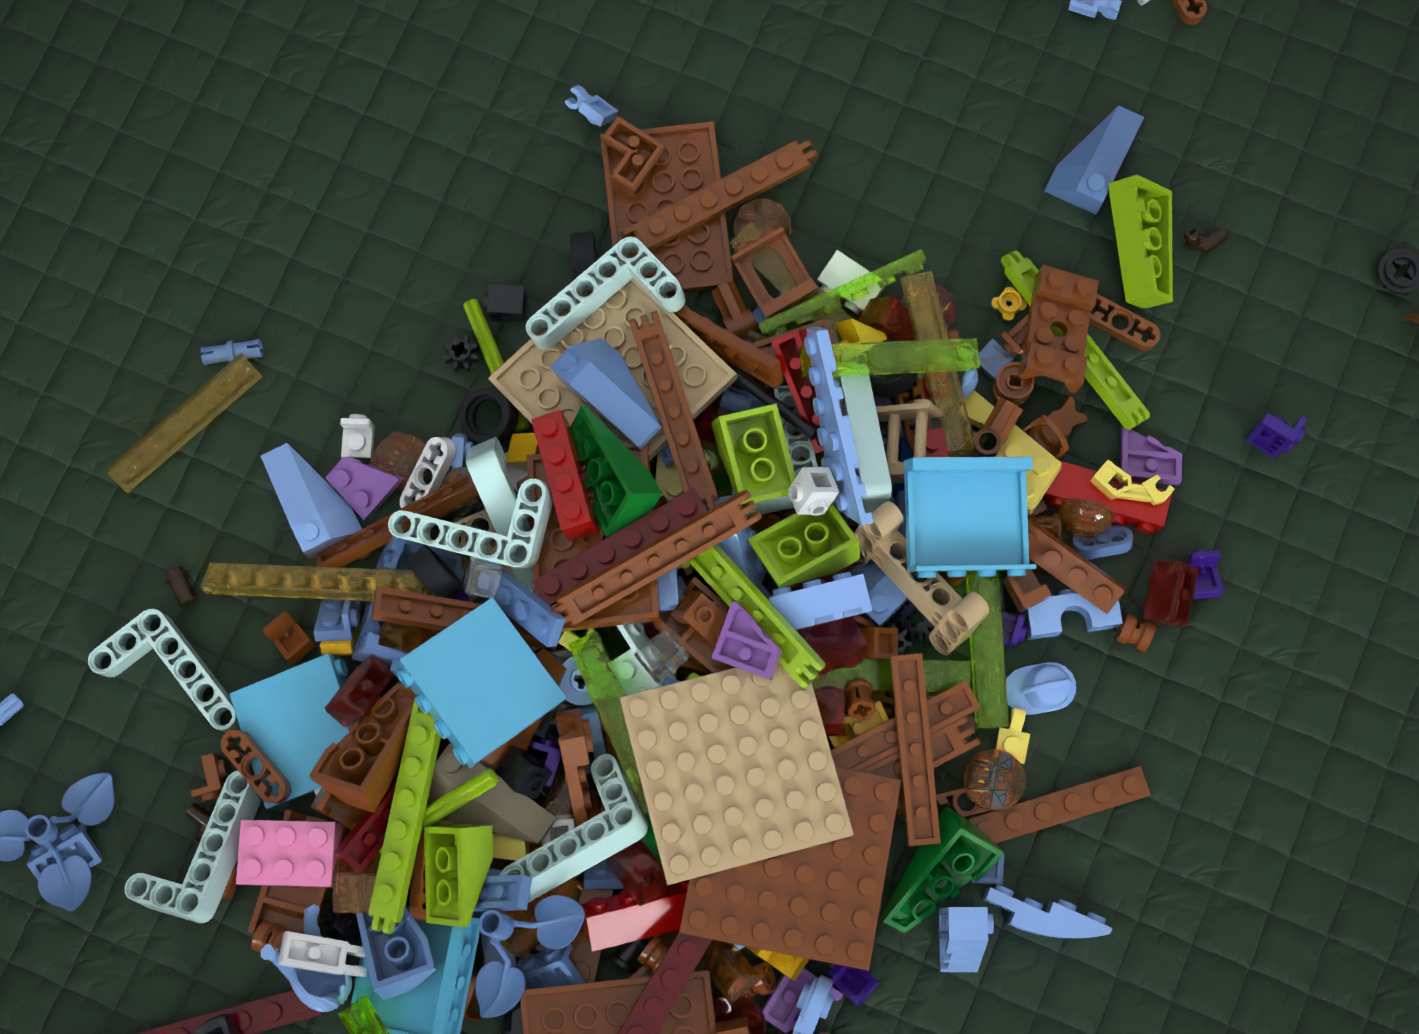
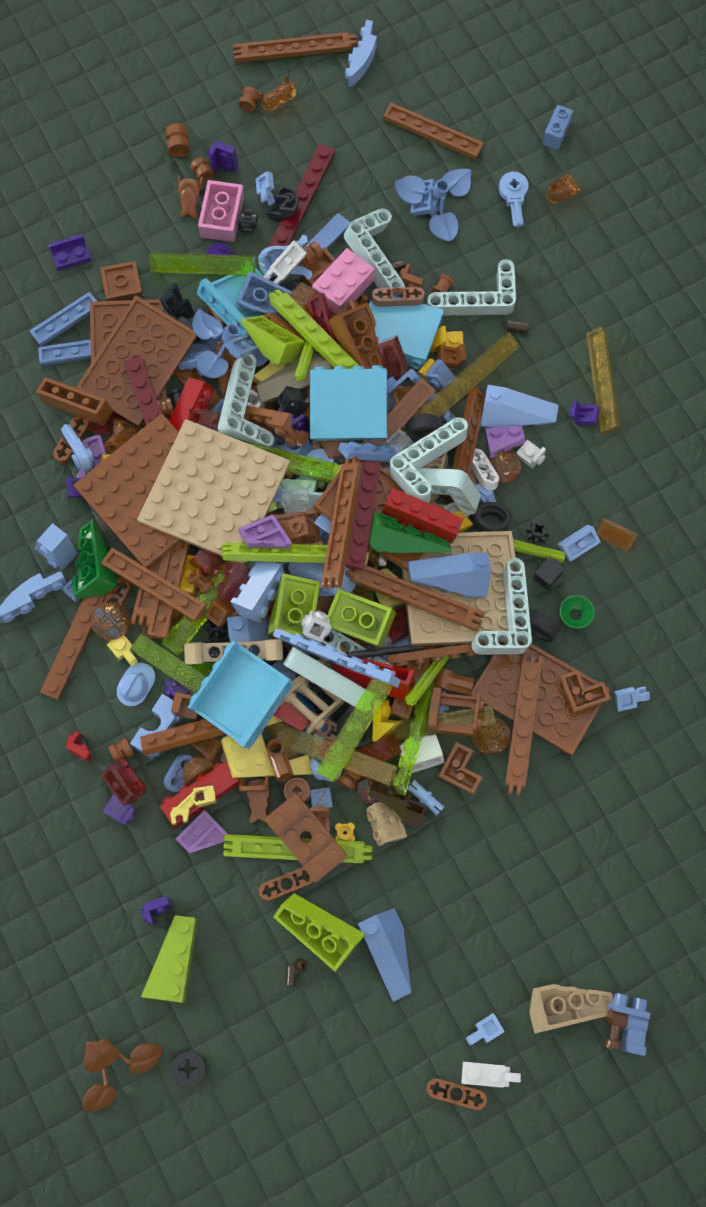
camera: 125 degrees right, 5 degrees down
medium blue pin [200,339,263,366] -> none
none -> red bracket [66,731,93,763]
none -> lime wedge [141,915,198,1004]
none -> medium blue tile [306,213,351,250]
none -> tan bracket [367,802,407,846]
none -> dark brown slope [368,778,428,830]
none -> lime axle [406,644,455,706]
none -> light blue pin [407,780,445,816]
none -> yellow slope [430,326,463,352]
none -> dark orange bush [432,274,454,293]
none -> dark orange brick [438,742,483,796]
none -> light blue slope [557,525,601,562]
none -> green piece [559,595,595,630]
none -> dark purple bracket [569,401,600,425]
none -> clear orange slope [596,518,637,552]

